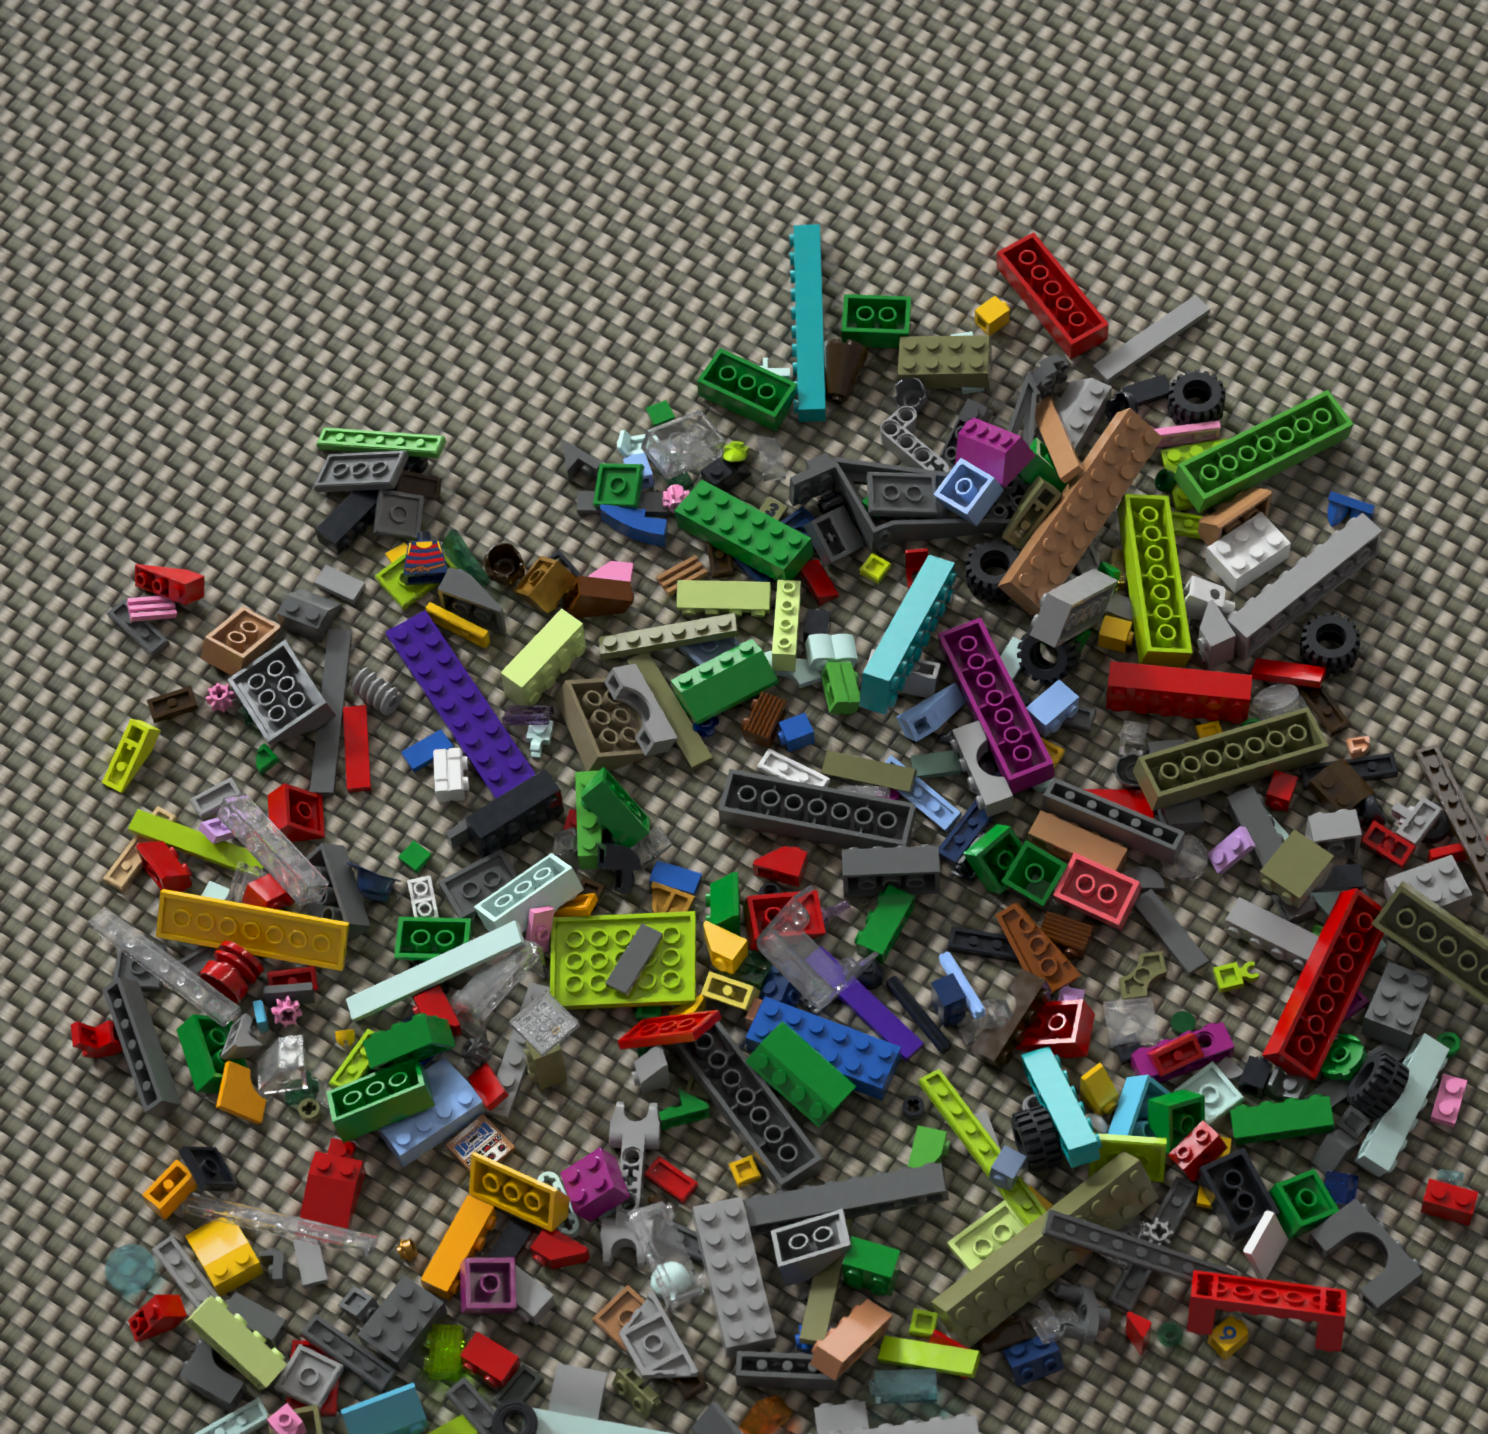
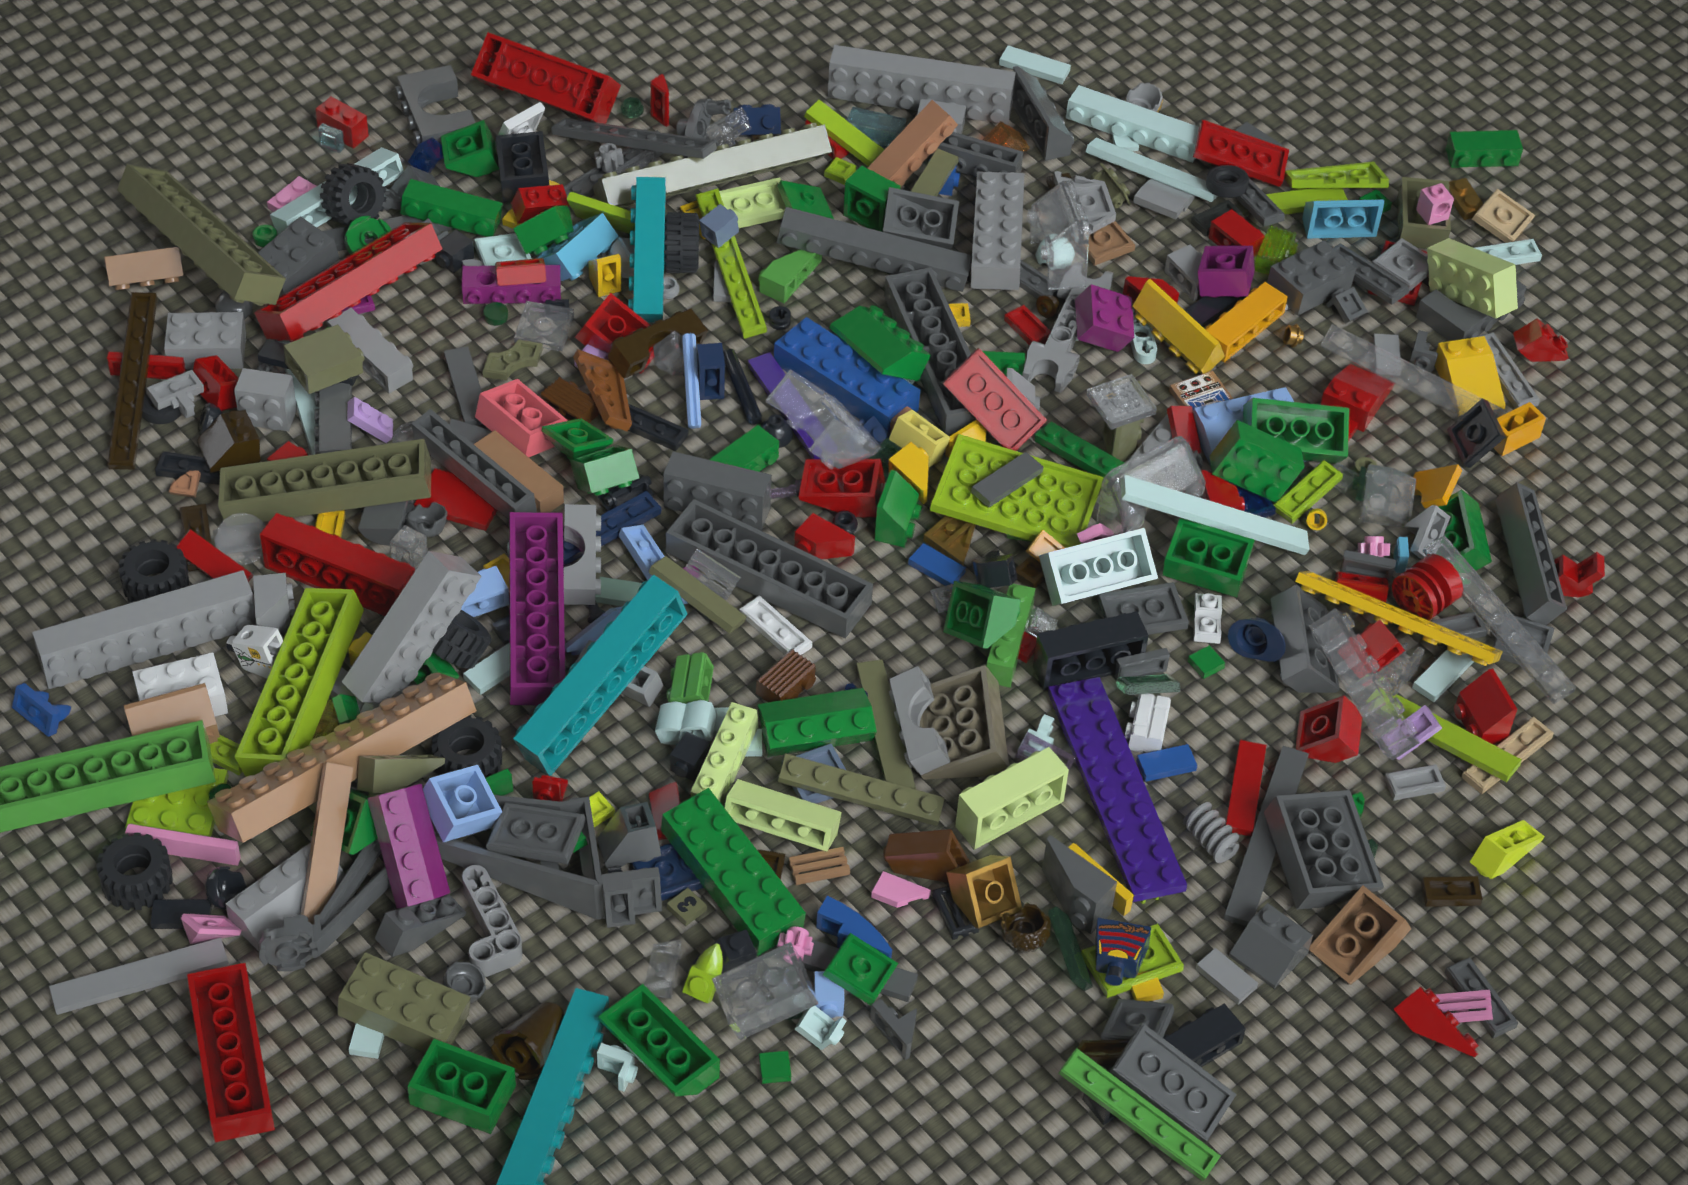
camera: 170 degrees left, 10 degrees down
clear light blue tile [105,1244,156,1294] -> none
bright pink gear [206,683,236,713] -> none
blue brick [777,713,815,753] -> none
yellow brick [974,296,1010,336] -> none
lime plate [1213,961,1259,993] -> none
none -> bright pink slope [181,914,242,944]
none -> green tile [485,768,513,796]
none -> green plate [777,180,834,219]
none -> green plate [1035,421,1127,485]
none -> clear green tile [1117,674,1180,695]

